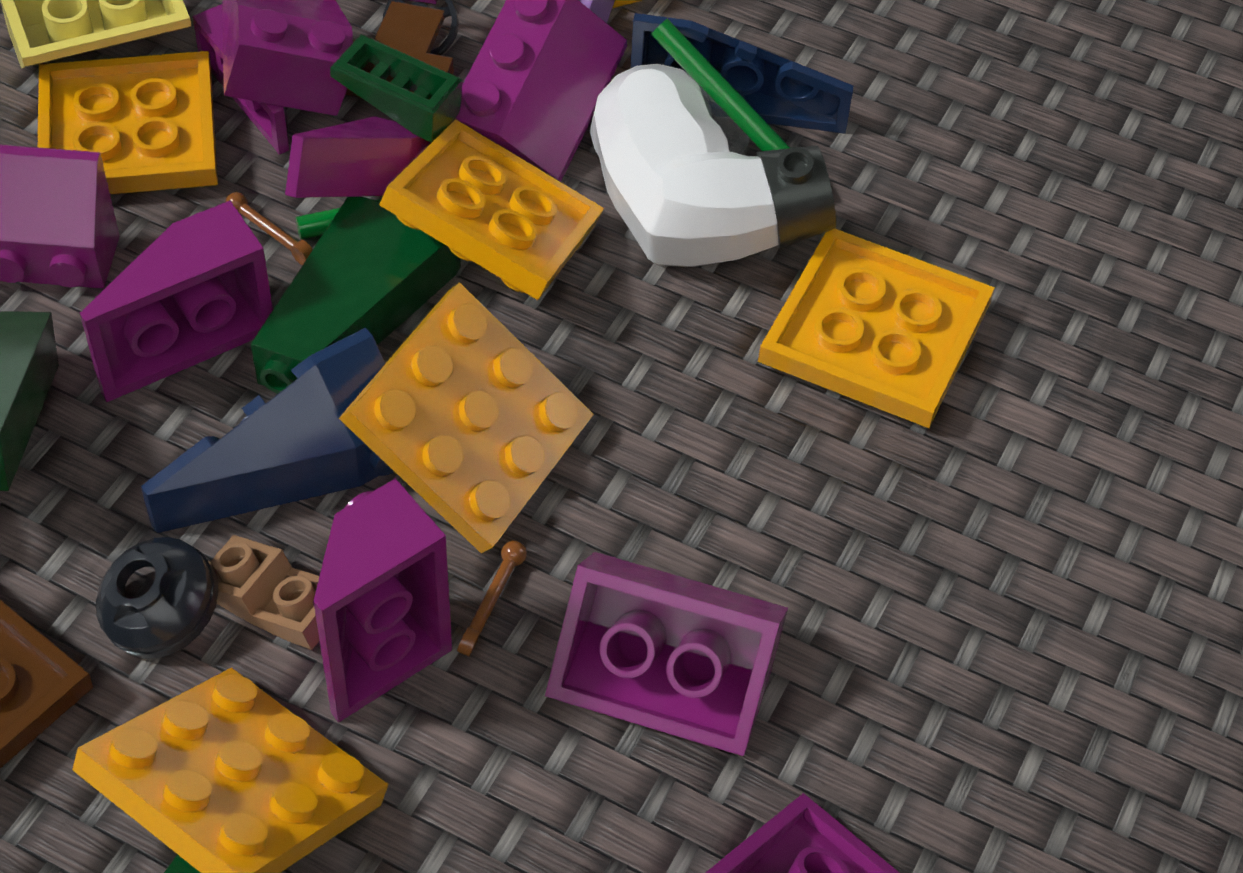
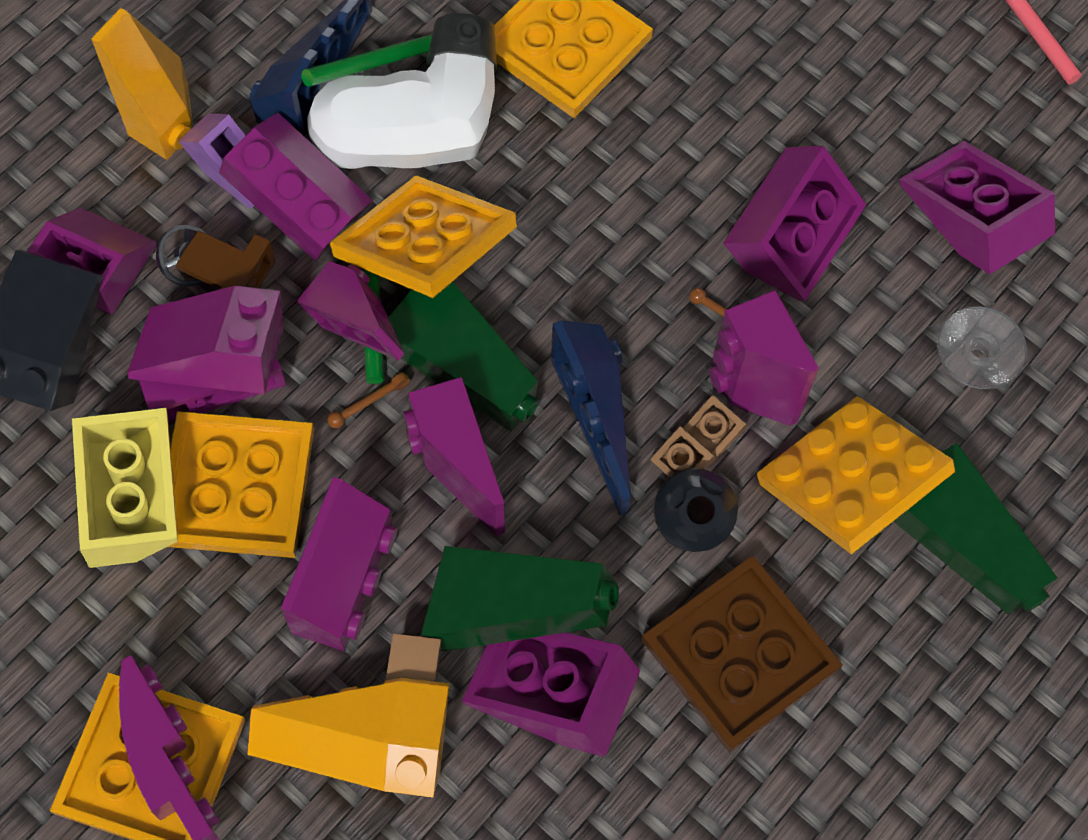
camera: 75 degrees left, 15 degrees up
dark green slope [330,34,463,143] -> none
light orange plate [338,282,594,553] -> none

